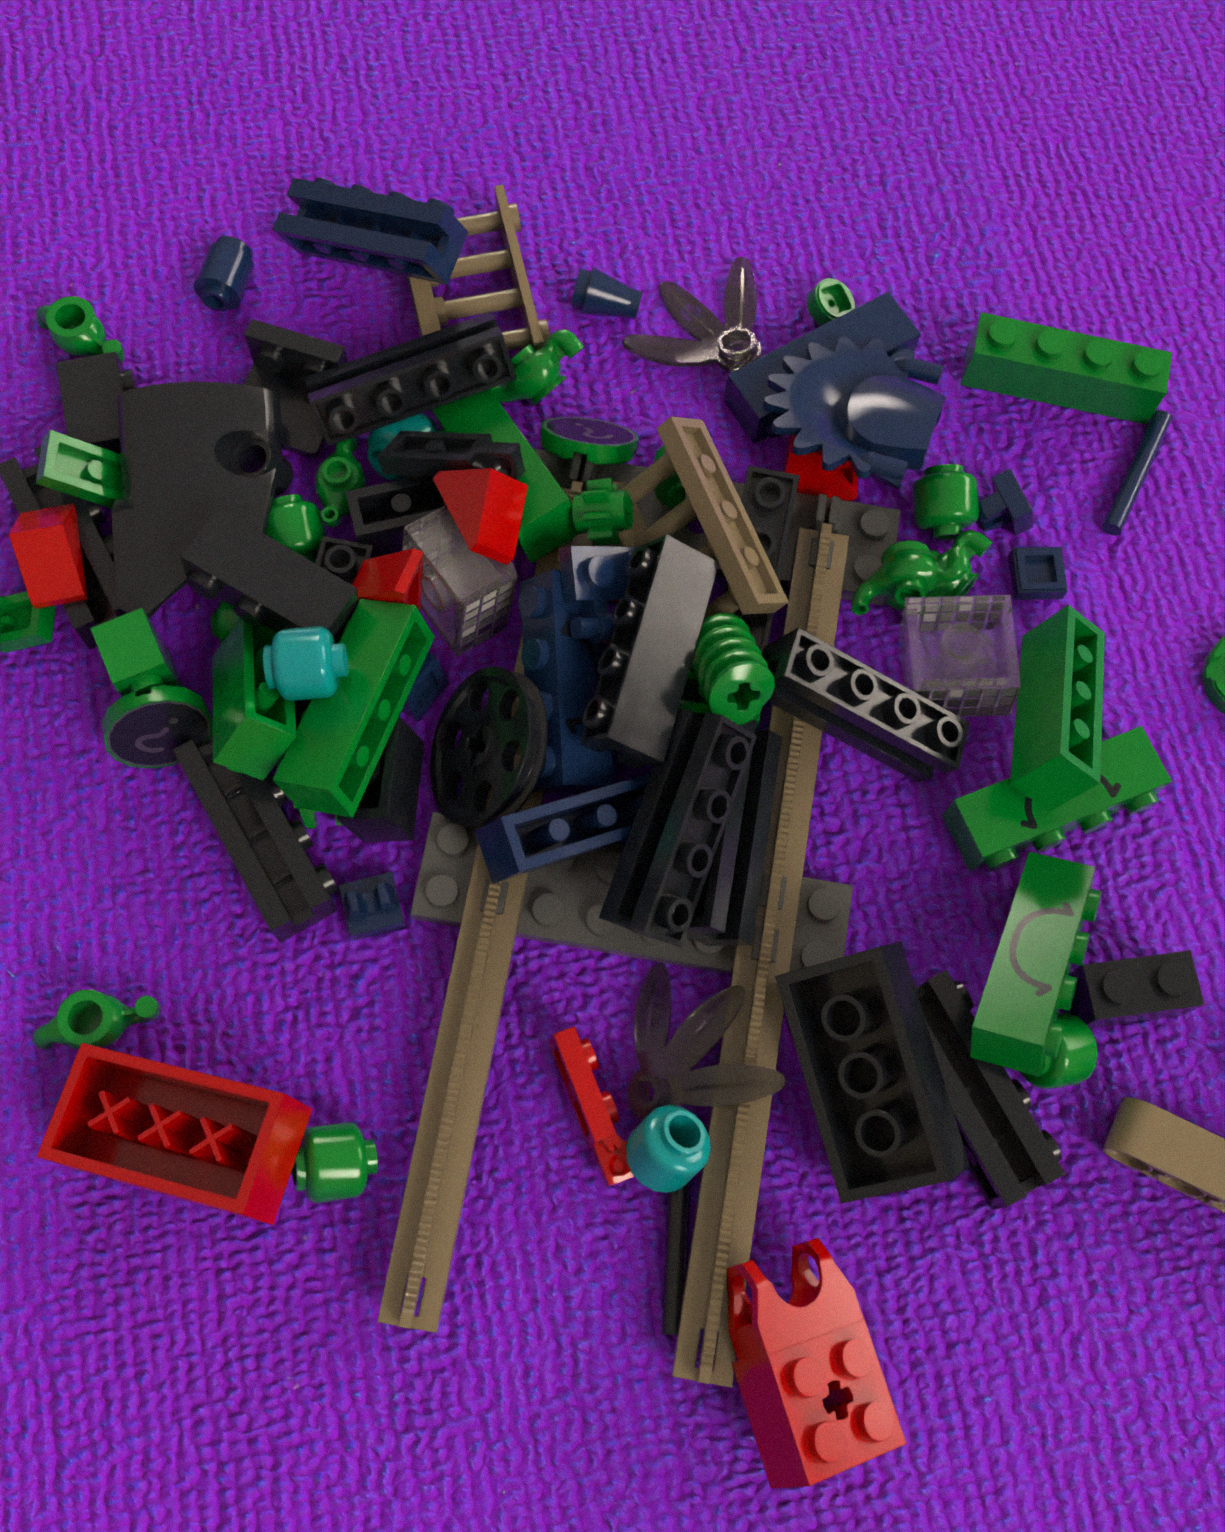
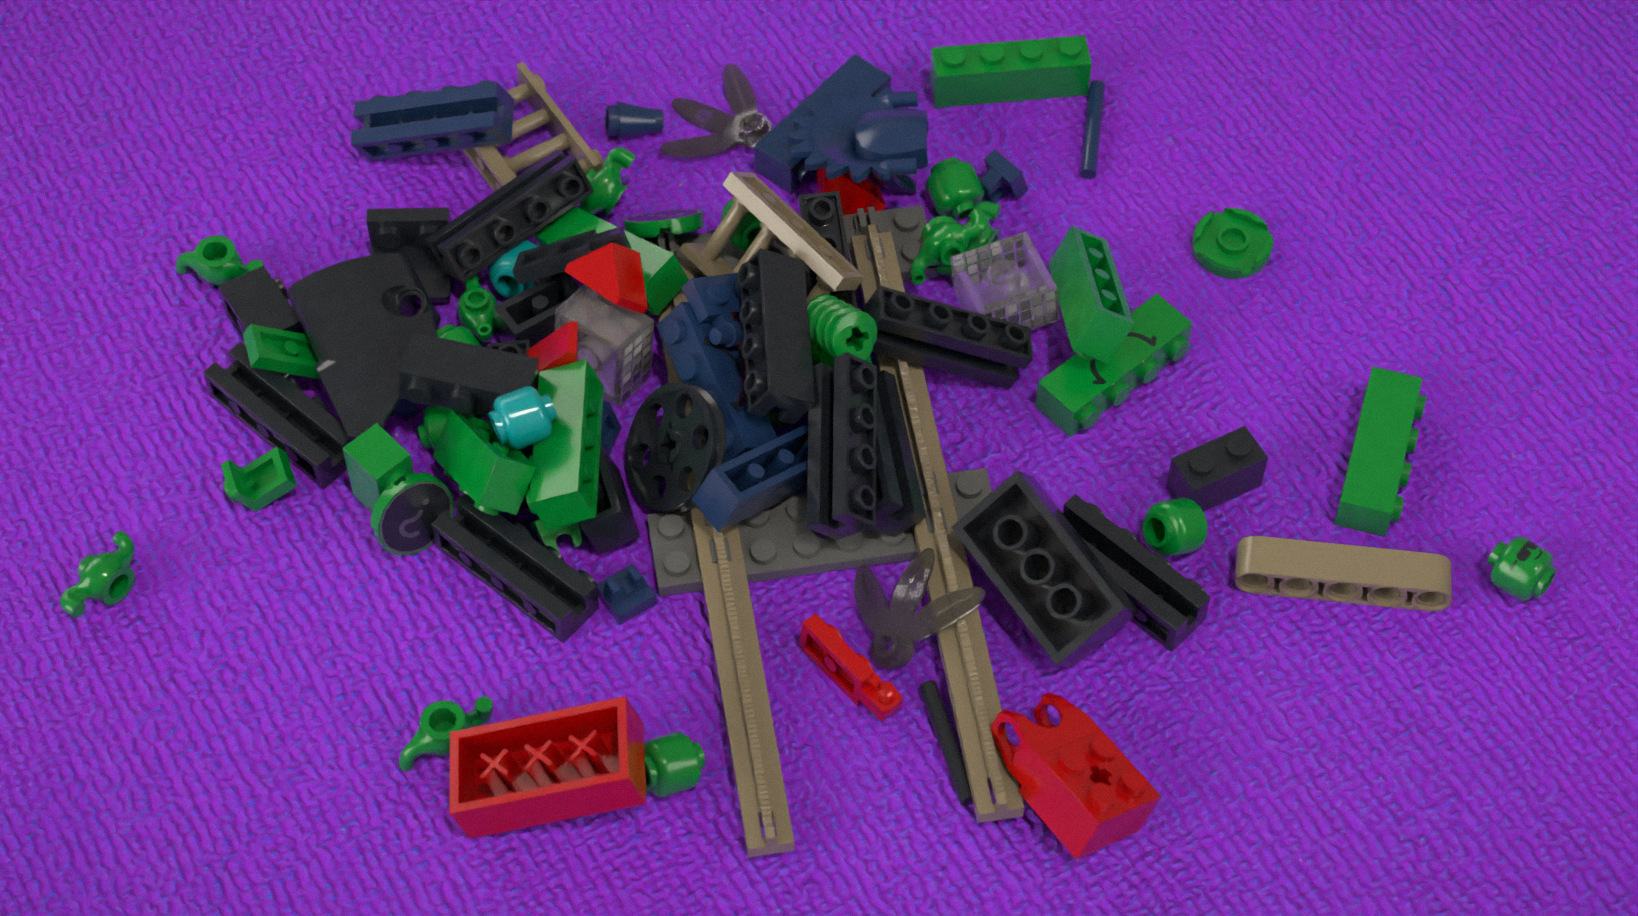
camera: 15 degrees left, 15 degrees down
red slope [8,503,87,609] -> none
dark blue brick [194,236,254,311] -> none
green gear [572,478,634,546] -> none
teal head [626,1105,711,1193] -> none
green tile [807,278,855,326] -> none
green brick [970,851,1102,1077] -> none
dark blue tile [1008,547,1068,600] -> none

